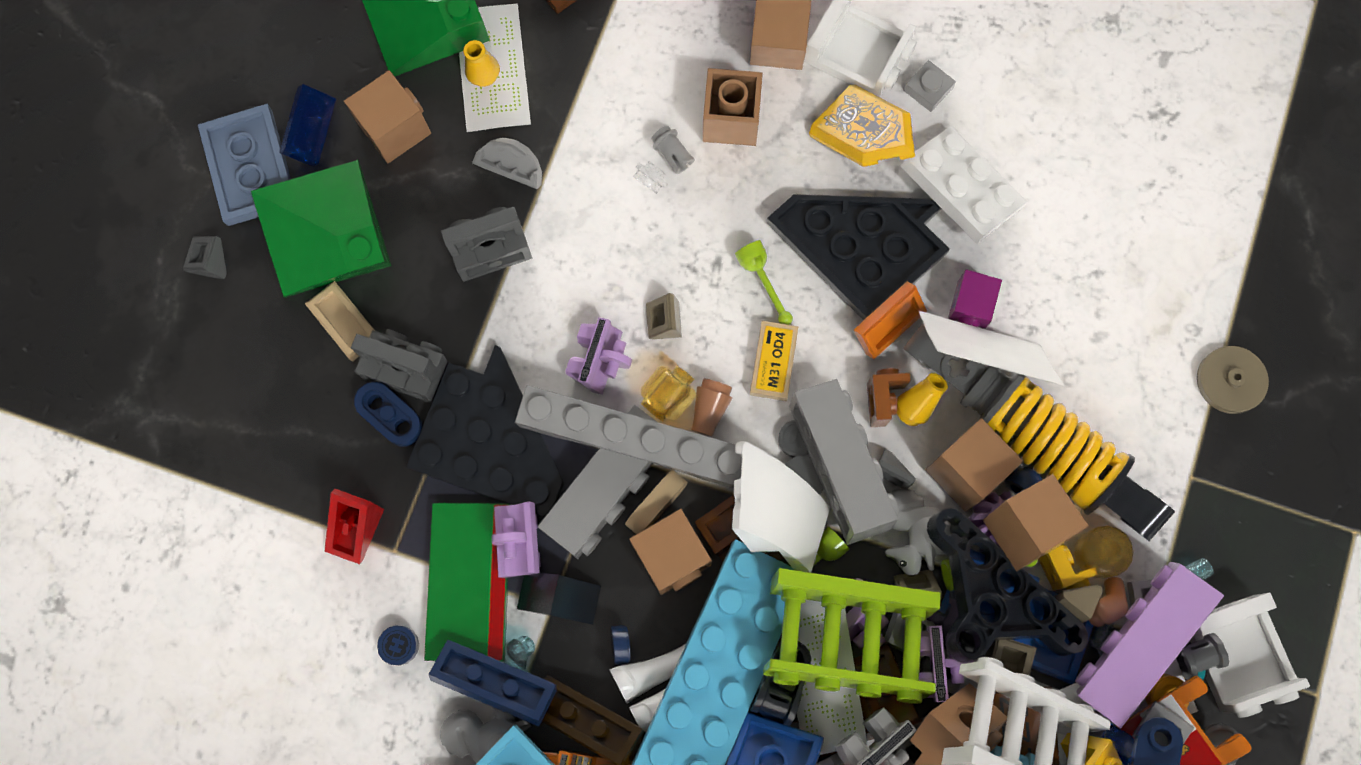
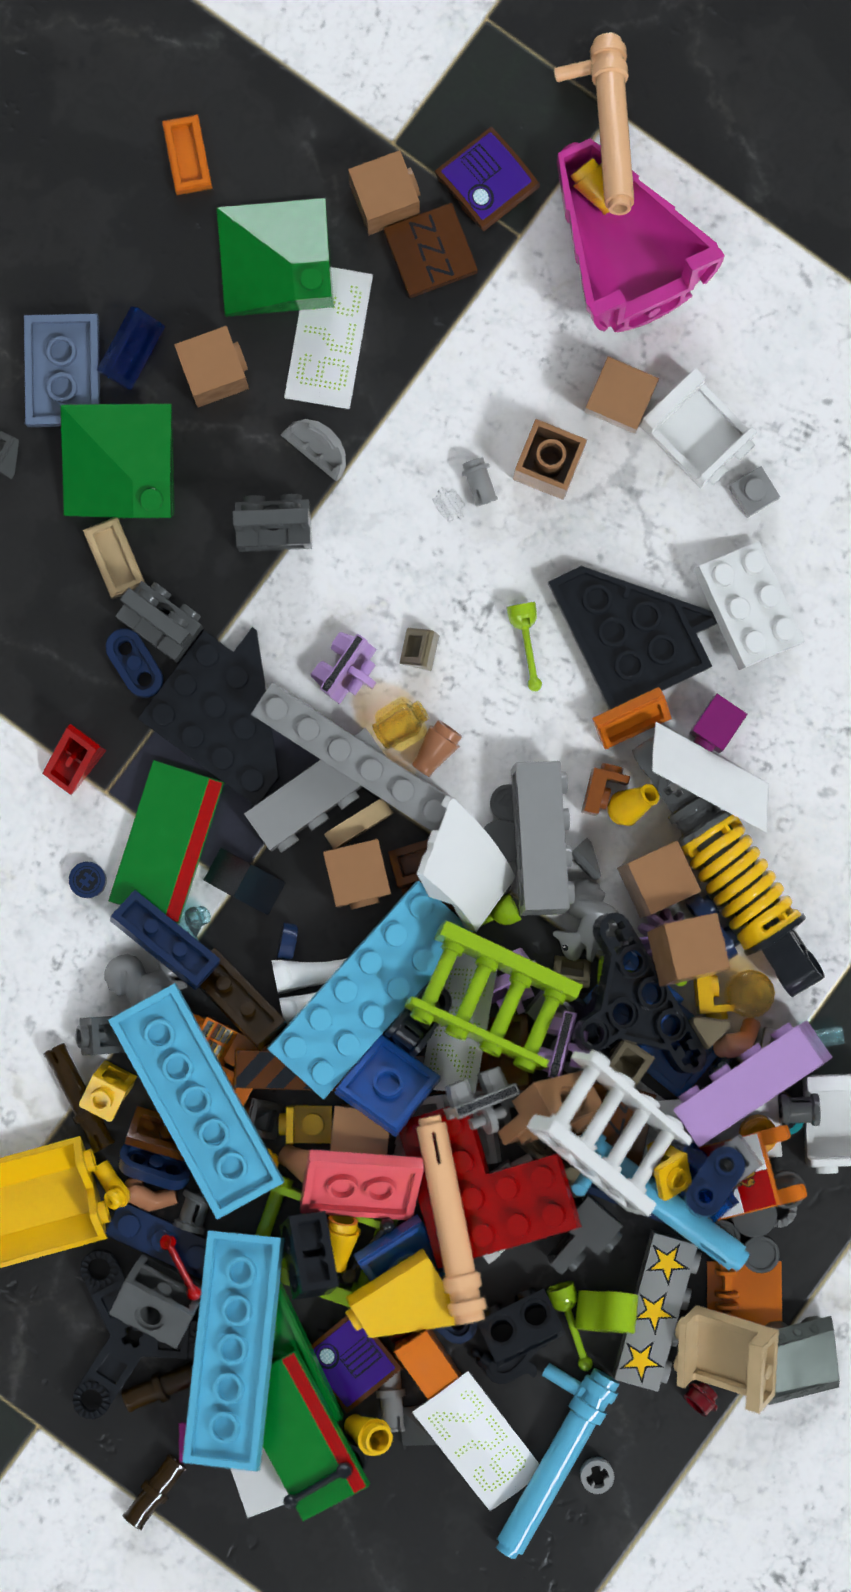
camera: 15 degrees right, 10 degrees up
yellow cone [463,40,500,87] -> none
lavender hips [491,502,541,578] -> none
tile [750,321,799,401] -> none
yellow tile [809,85,915,167] -> none

